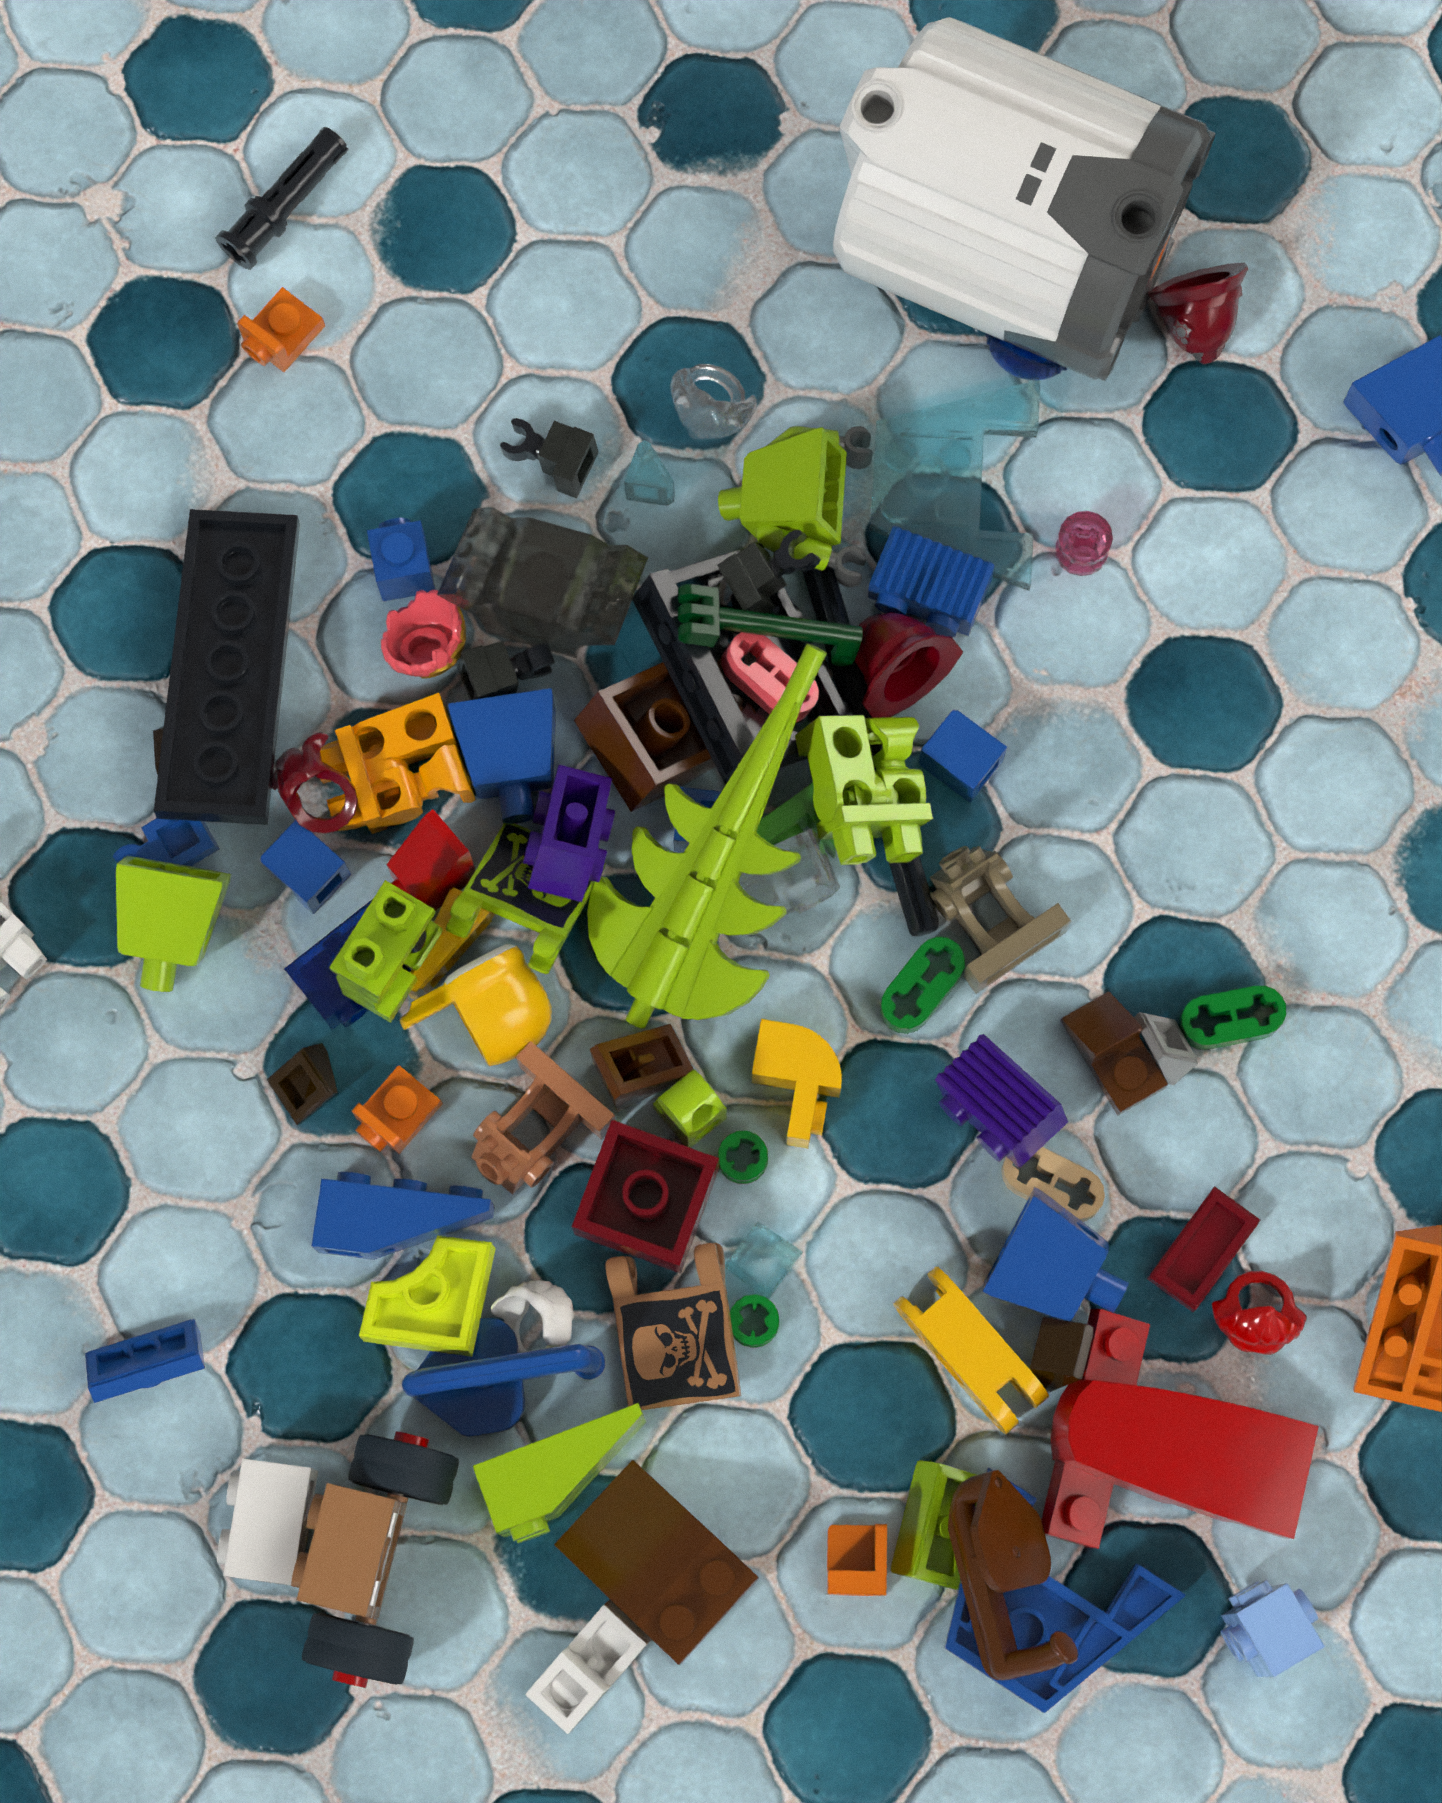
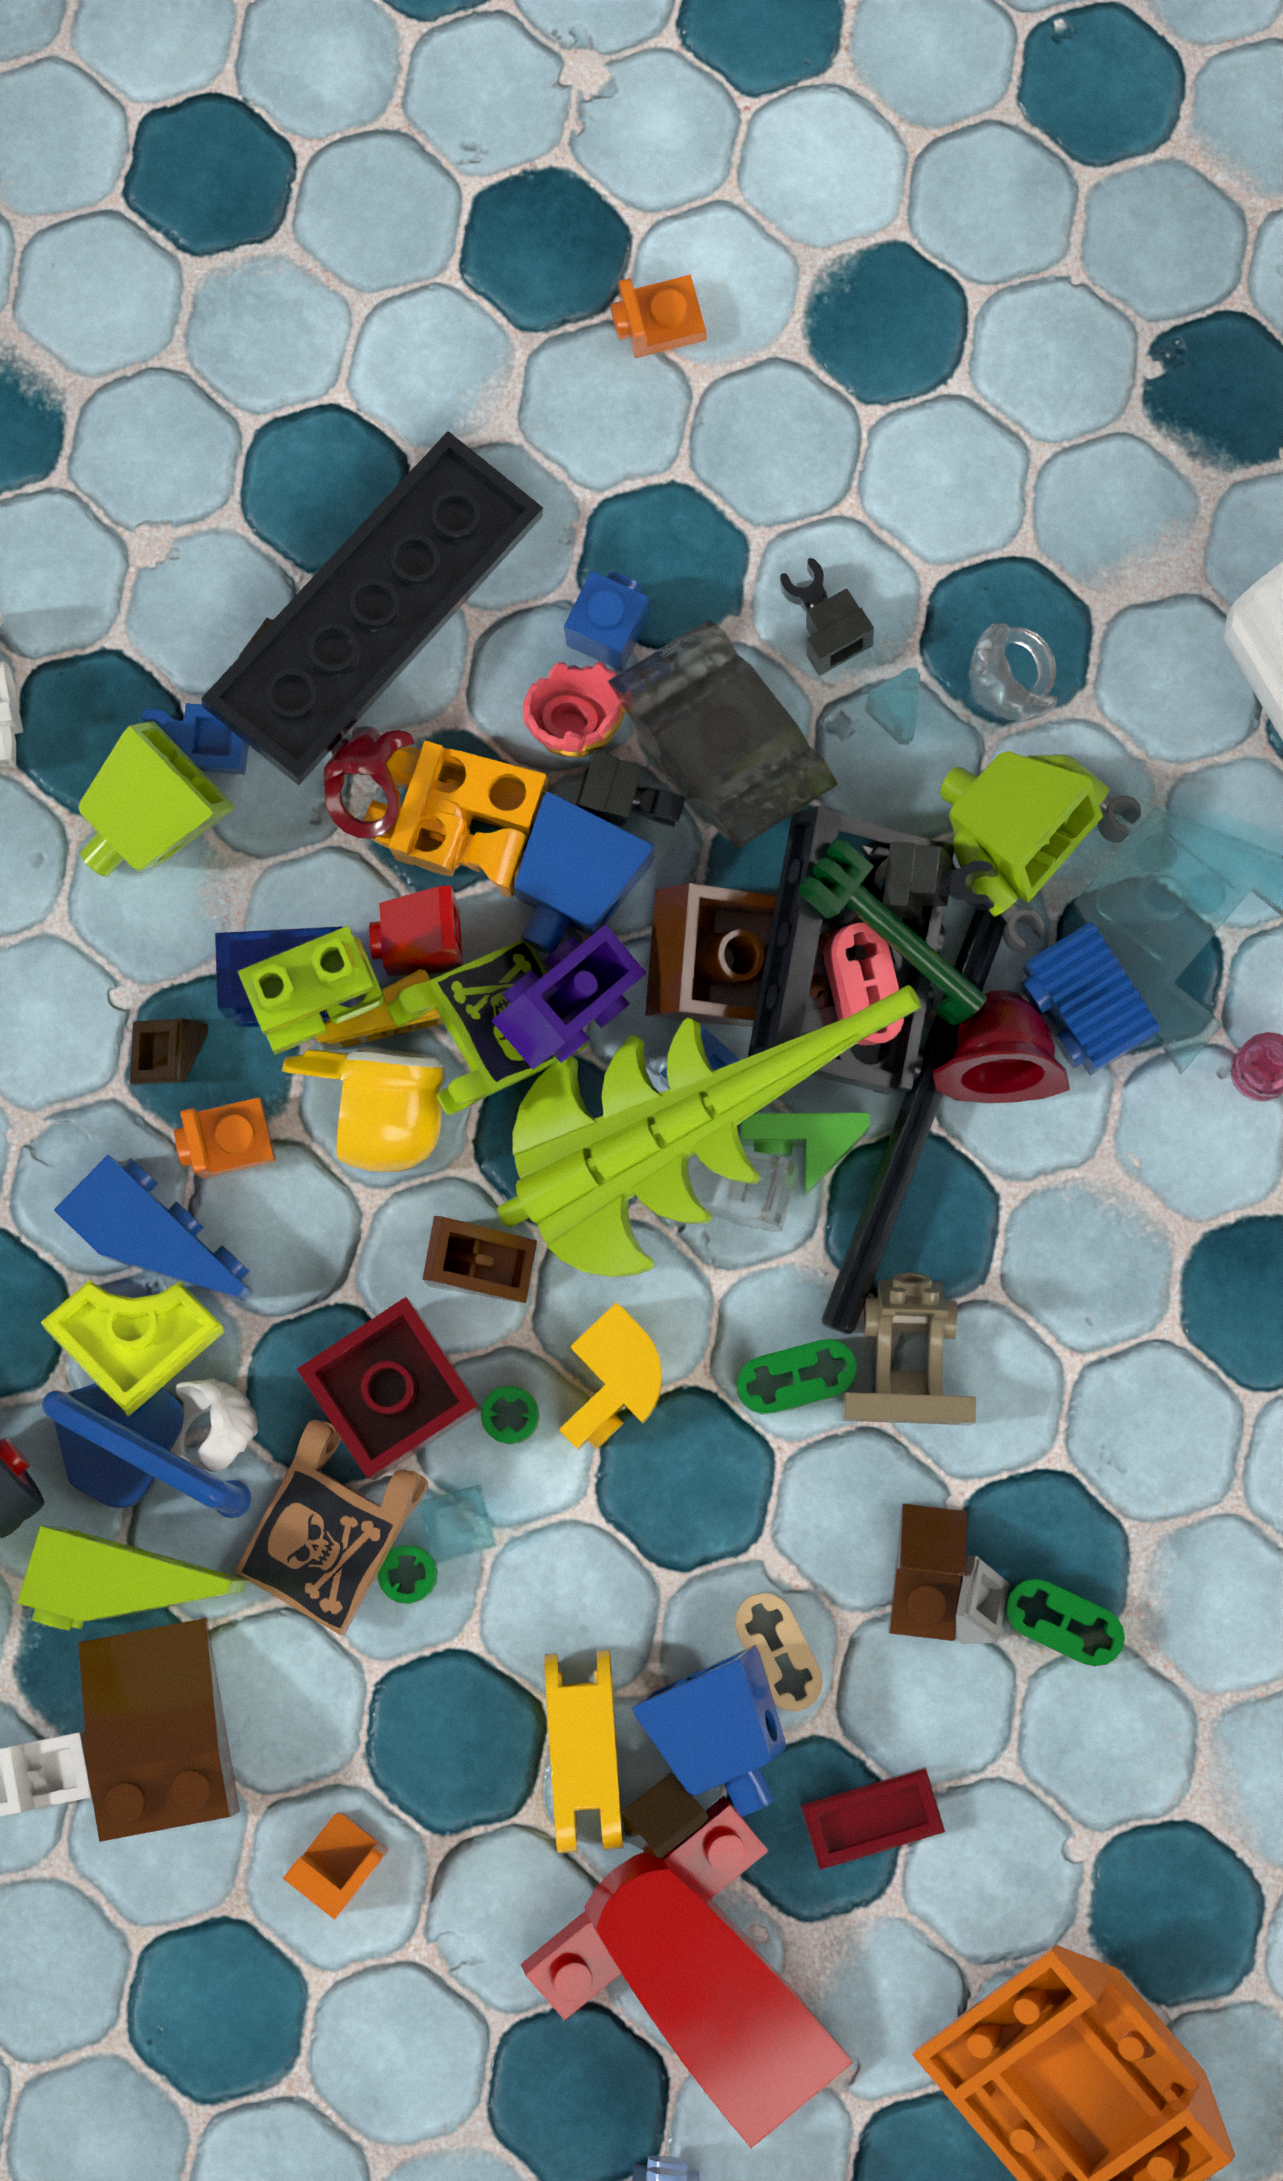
camera: 40 degrees right, 5 degrees up
black pin [215,127,349,270] -> none
blue panel [260,820,351,914] -> none
nougat tile [471,1041,616,1194] -> none
lime leg [653,1069,727,1148] -> none
lime hips [795,715,933,865] -> none
lime slope [890,1460,977,1590] -> none
blue panel [918,710,1007,803] -> none
dark purple brick [935,1034,1068,1168] -> none
blue wing [944,1467,1186,1713] -> none
reddish brown piece [948,1470,1078,1680] -> none
red piece [1211,1271,1307,1355] -> none

